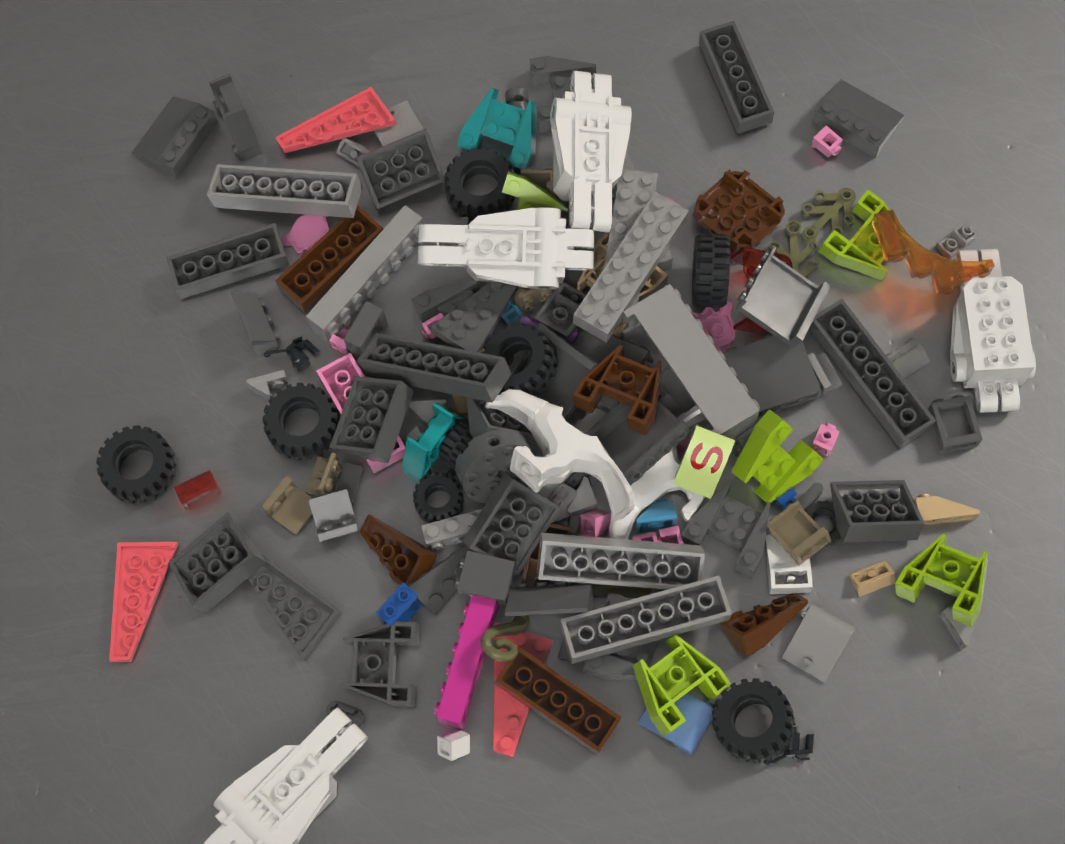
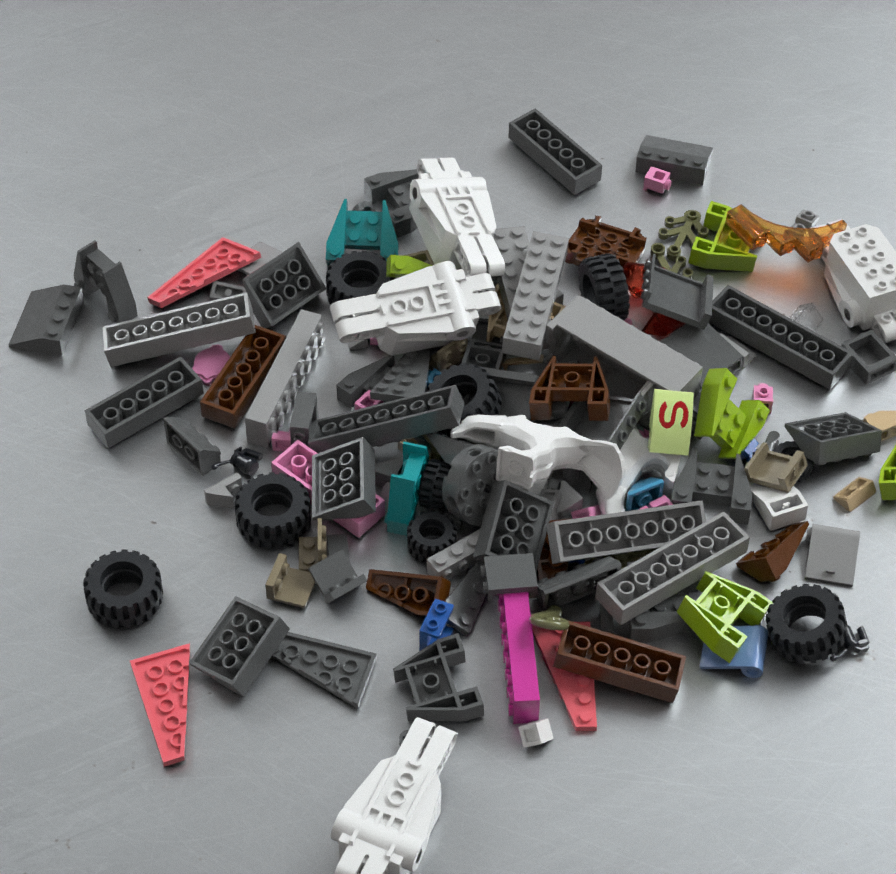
camera: 25 degrees left, 20 degrees down
clear red panel [174,470,222,510] -> none

